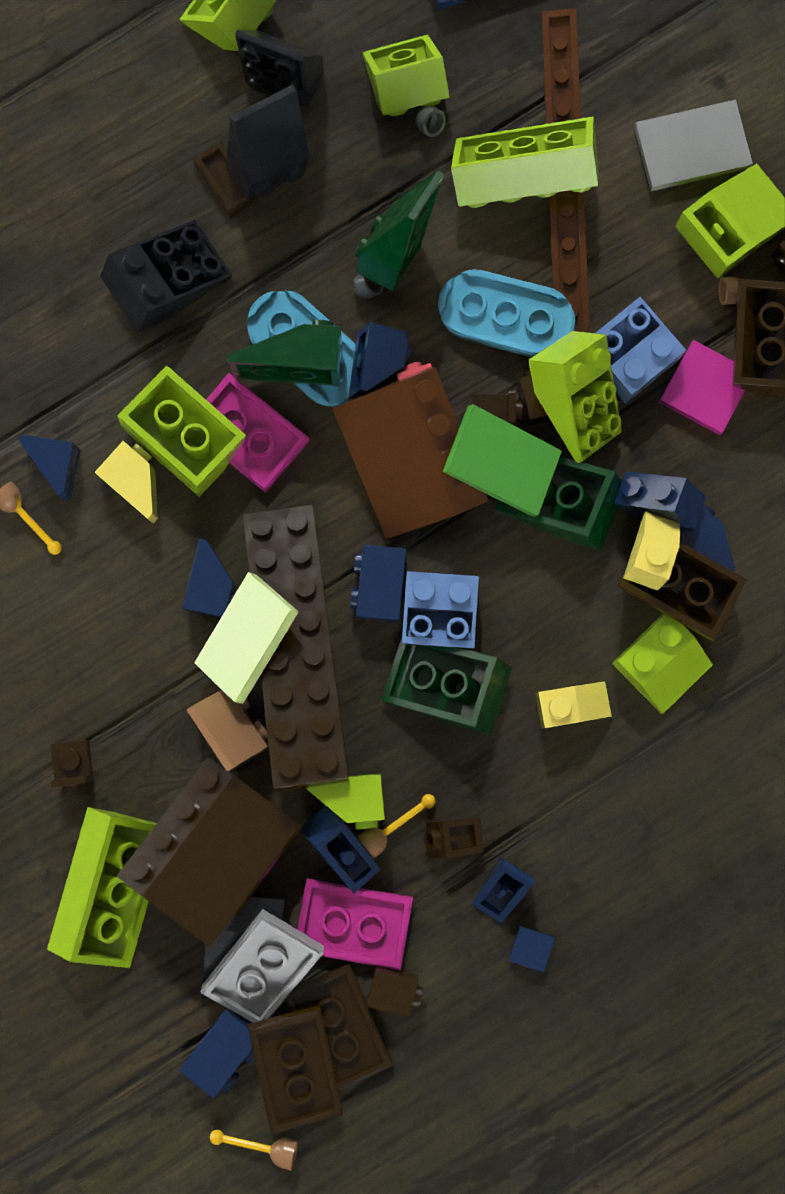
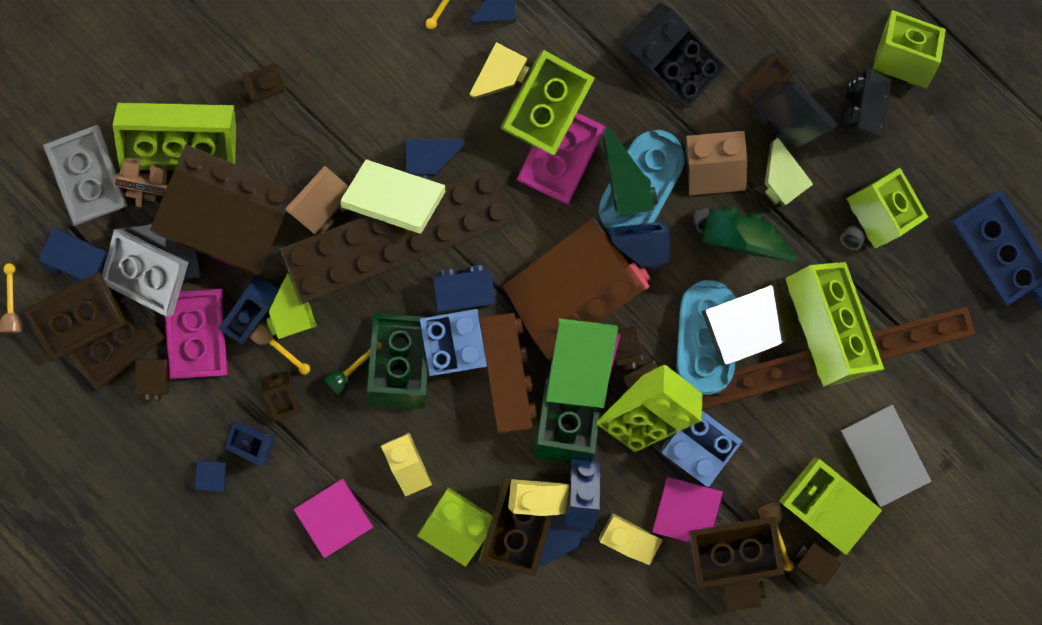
camera: 70 degrees right, 5 degrees up
none -> light grey tile [43,125,129,226]
none -> medium nougat hips [114,158,170,208]
none -> dark pink tile [294,478,374,558]
none -> dark green hinge [323,342,382,396]
none -> reddish brown brick [480,313,537,433]
none -> light yellow slope [599,513,663,565]
none -> medium nougat slope [684,131,747,196]
none -> tile [702,283,798,366]
none -> yellowish green slope [764,138,813,206]

